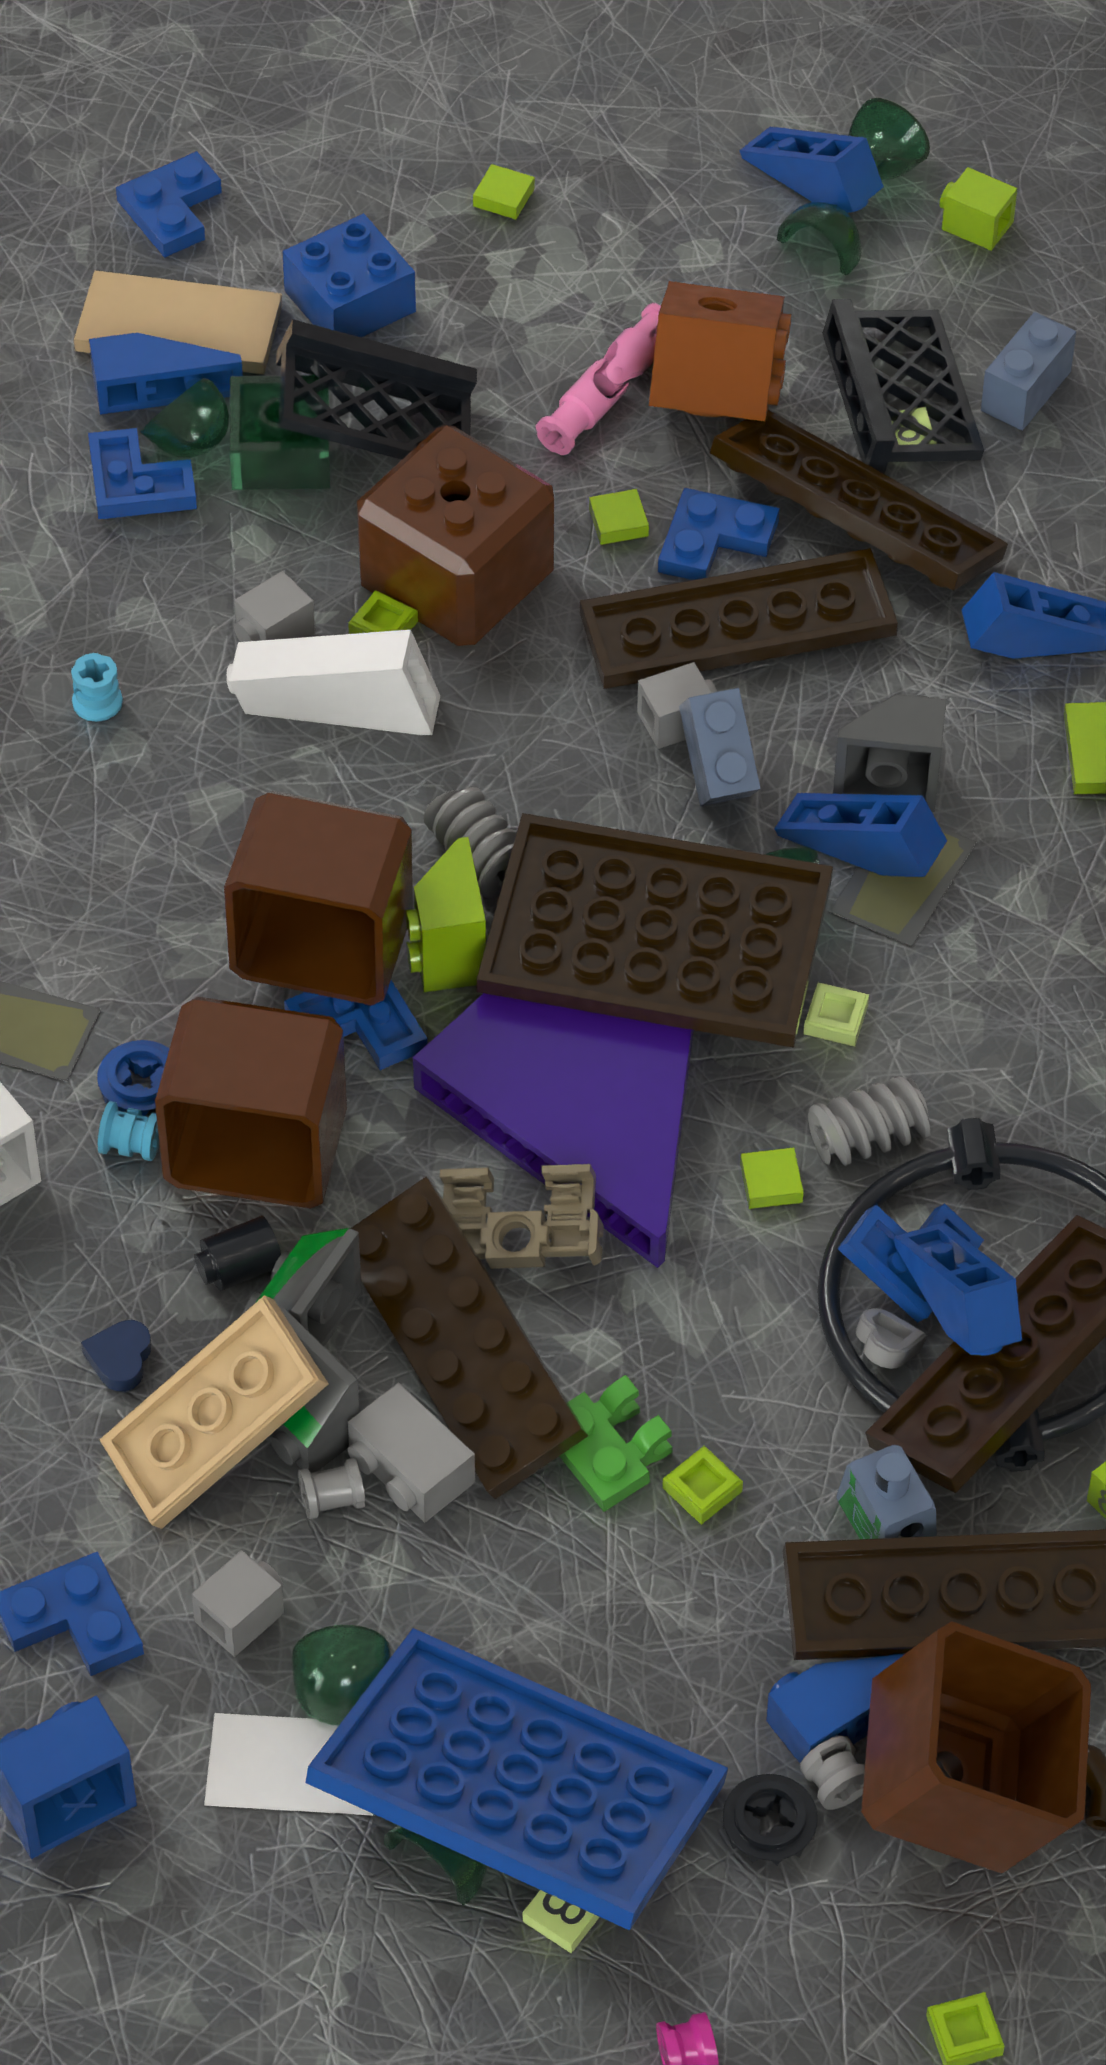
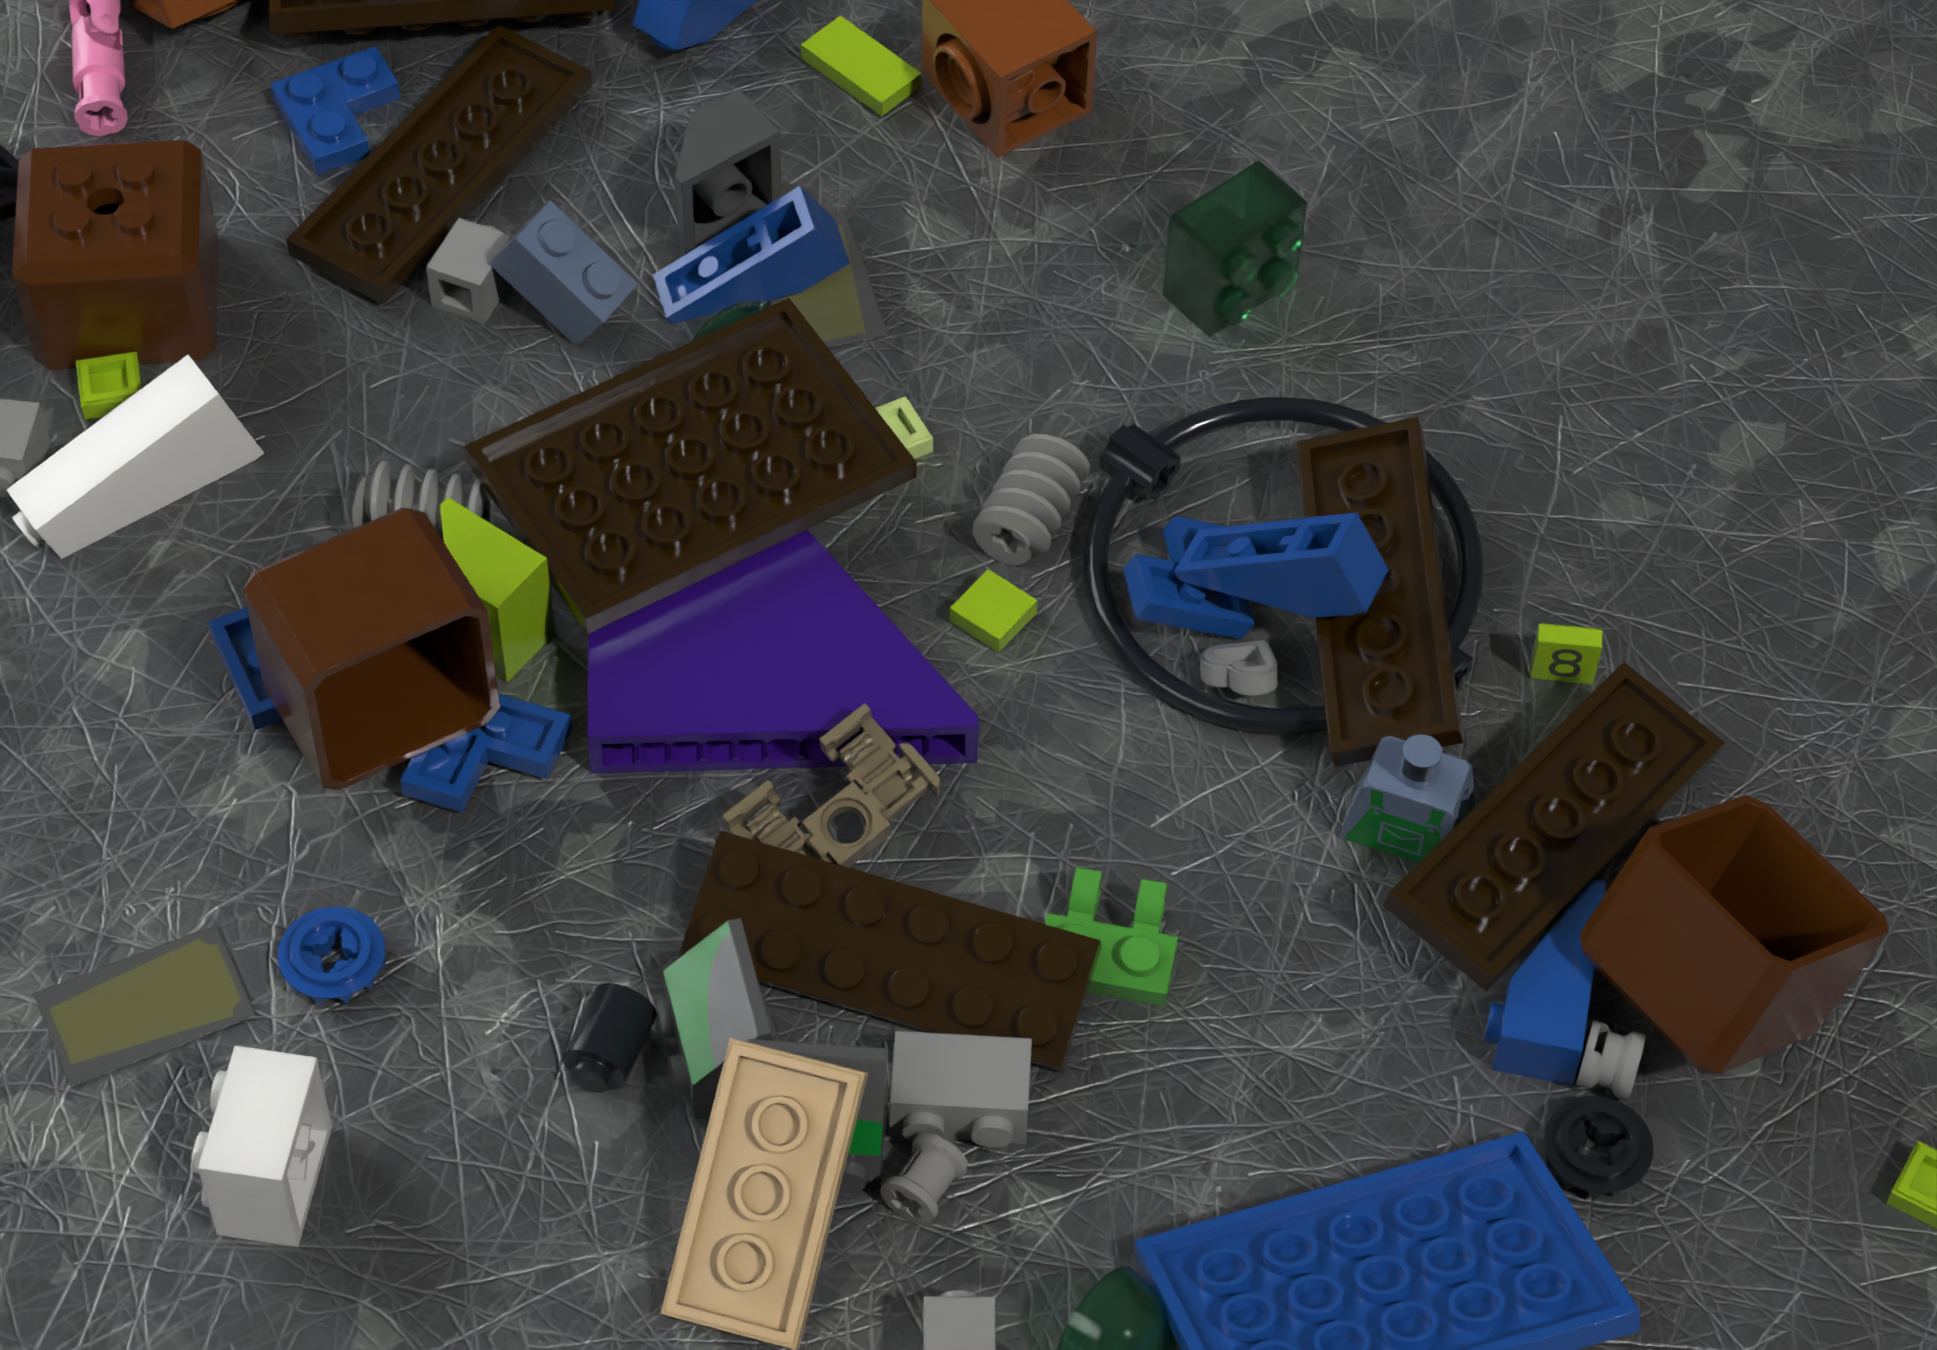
camera: 45 degrees left, 0 degrees up
dark blue tile [81,1320,151,1392] -> none
medium azure bush [98,1101,159,1161] -> none
reddish brown plate [155,997,347,1209] -> none
lime tile [589,489,649,545] -> none
lime tile [662,1446,743,1525] -> none

